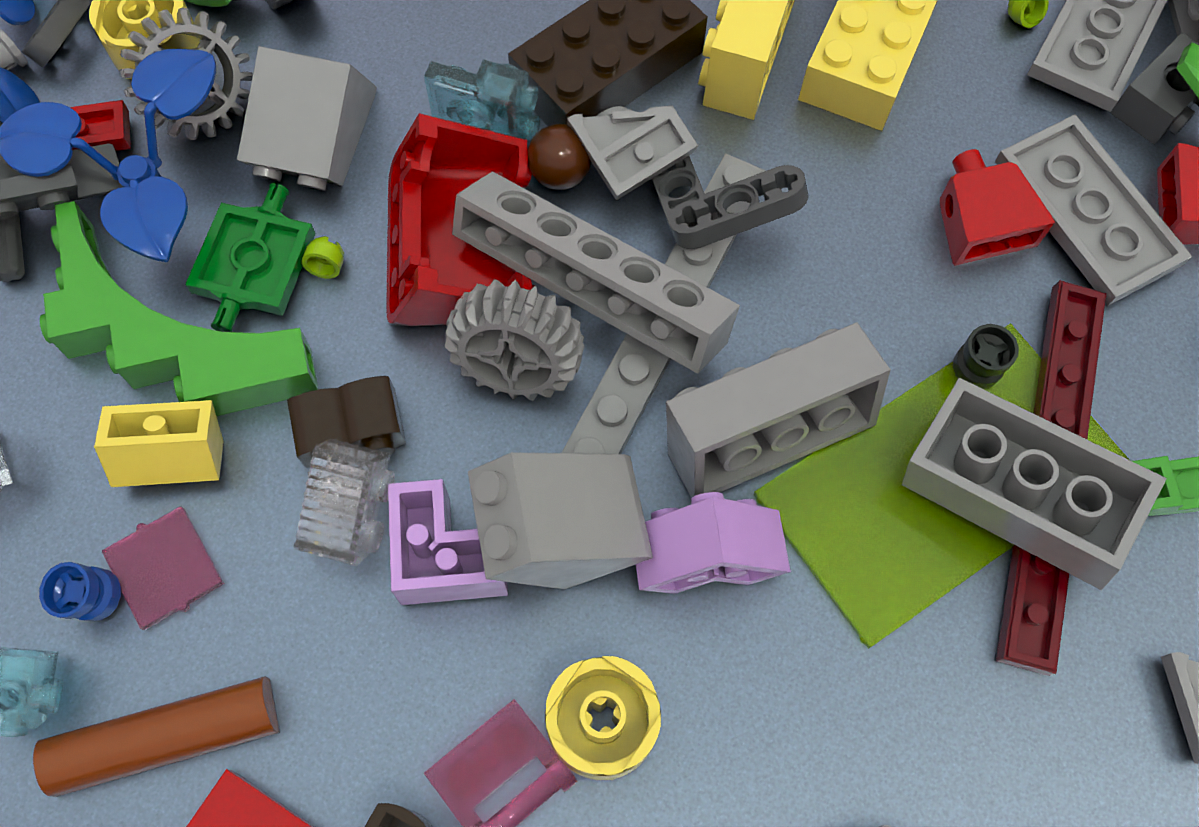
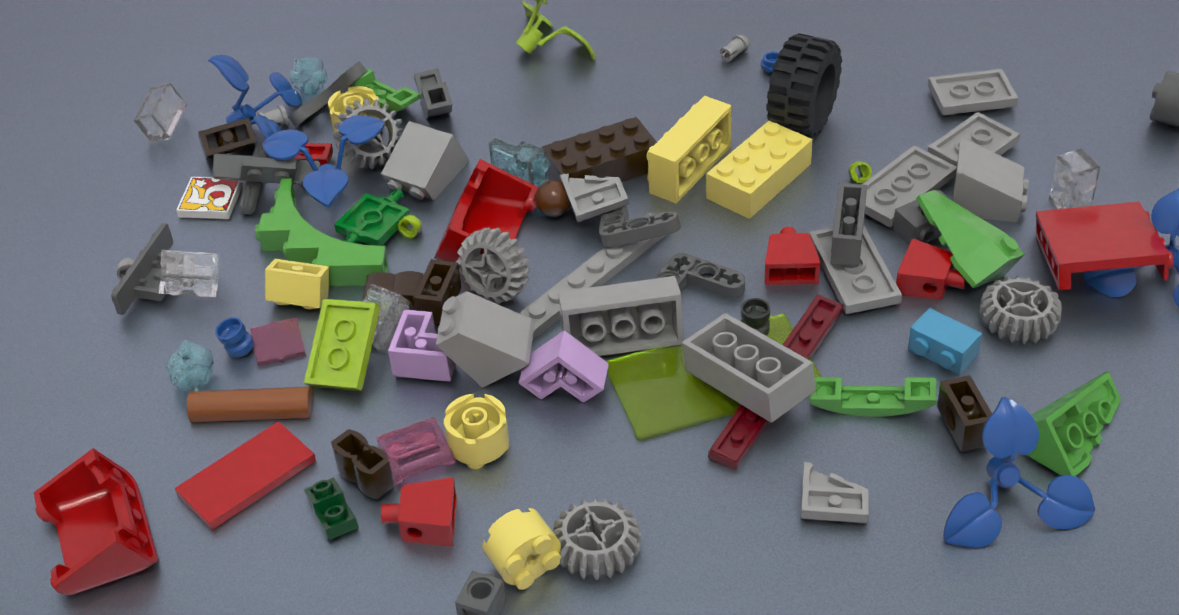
camera: 20 degrees right, 25 degrees down
light grey brick [452,171,740,374] -> none
none -> lime plate [304,299,381,392]
none -> dark brown brick [413,259,462,326]
none -> dark grey beam [654,253,745,298]
none -> dark grey brick [830,183,867,266]

